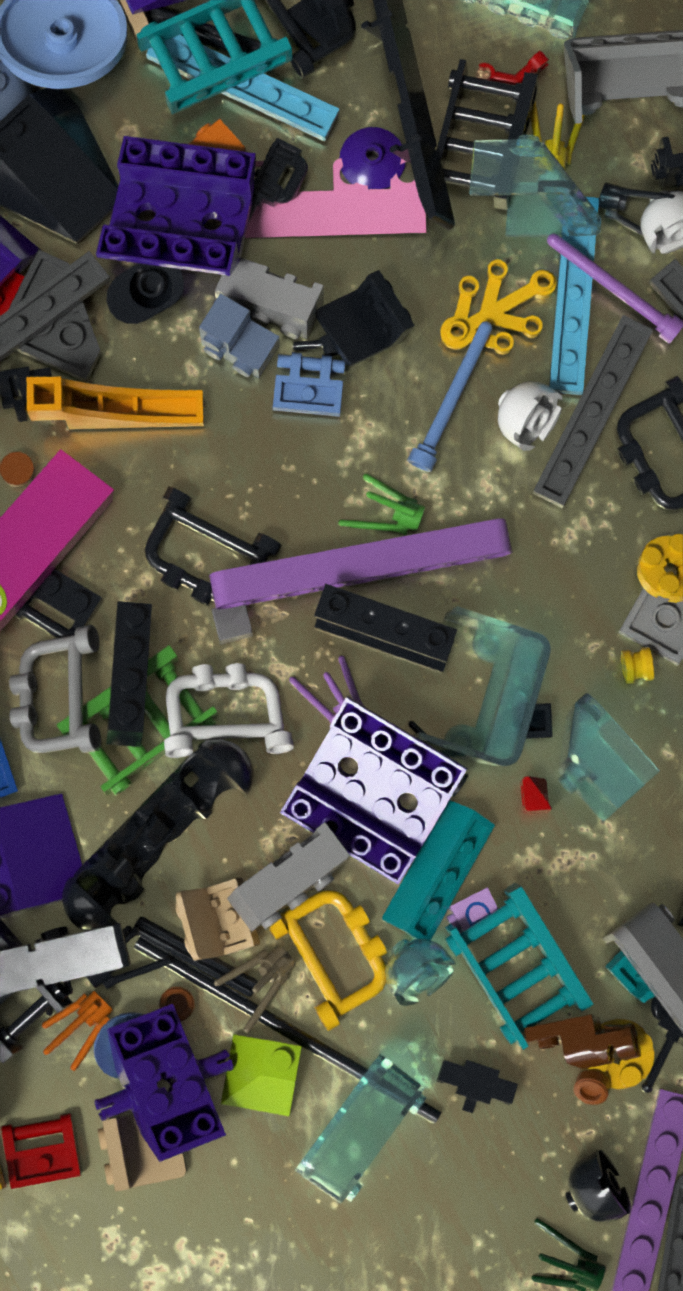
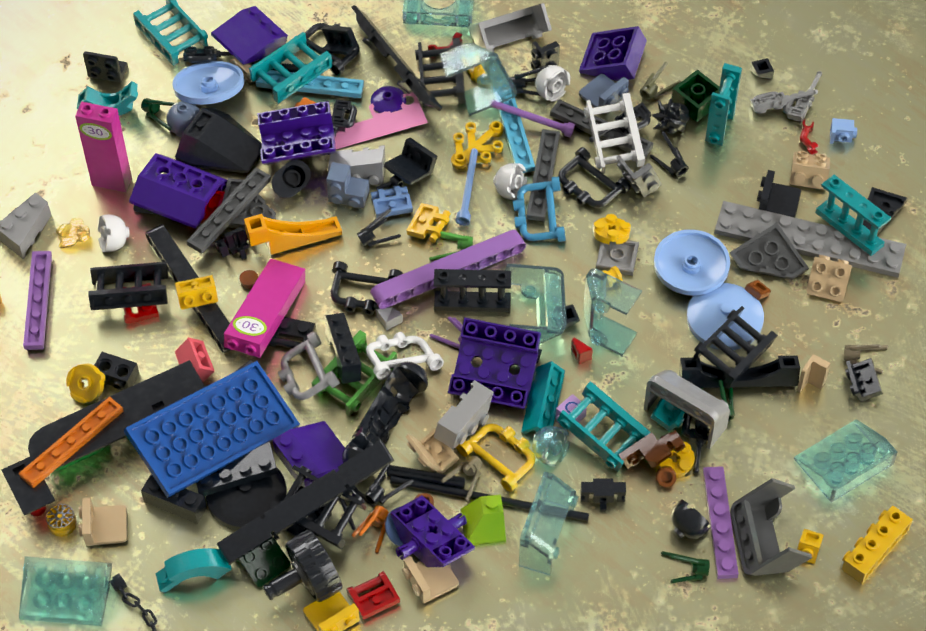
camera: 15 degrees left, 25 degrees down
none -> black plant [357,208,401,247]
none -> yellow plate [406,203,451,243]
none -> dark azure bar [513,176,566,242]

